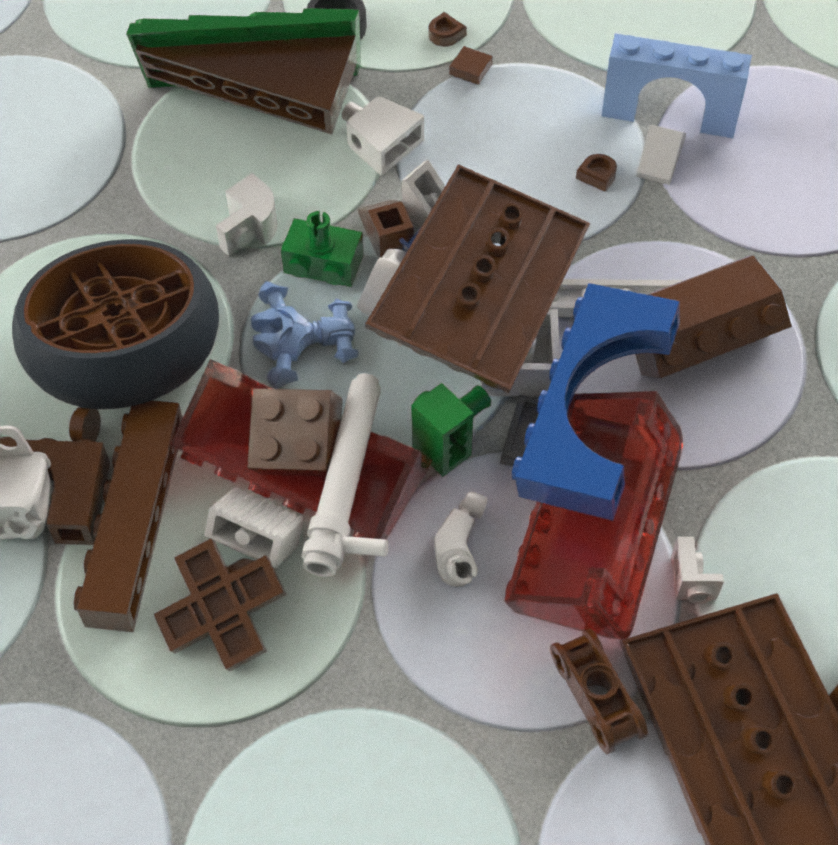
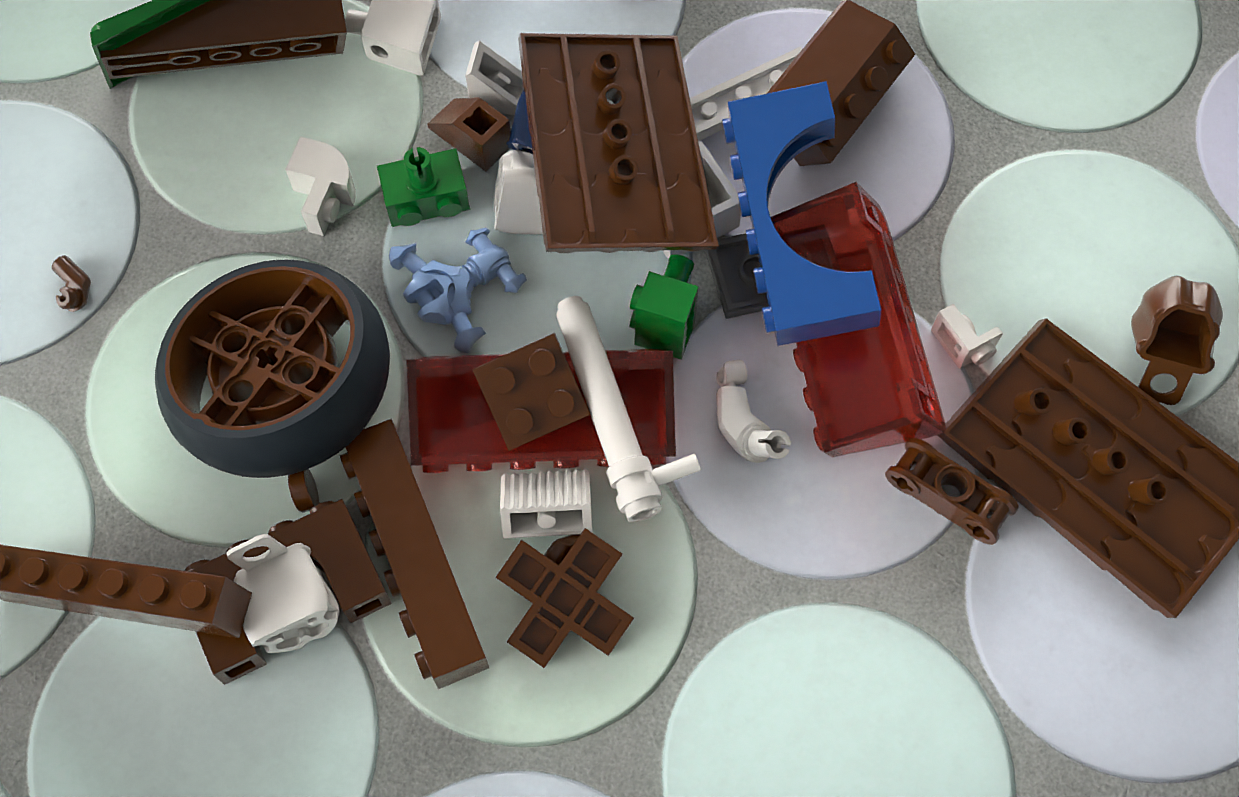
camera: 30 degrees left, 10 degrees up
none -> reddish brown arm [52,255,91,312]

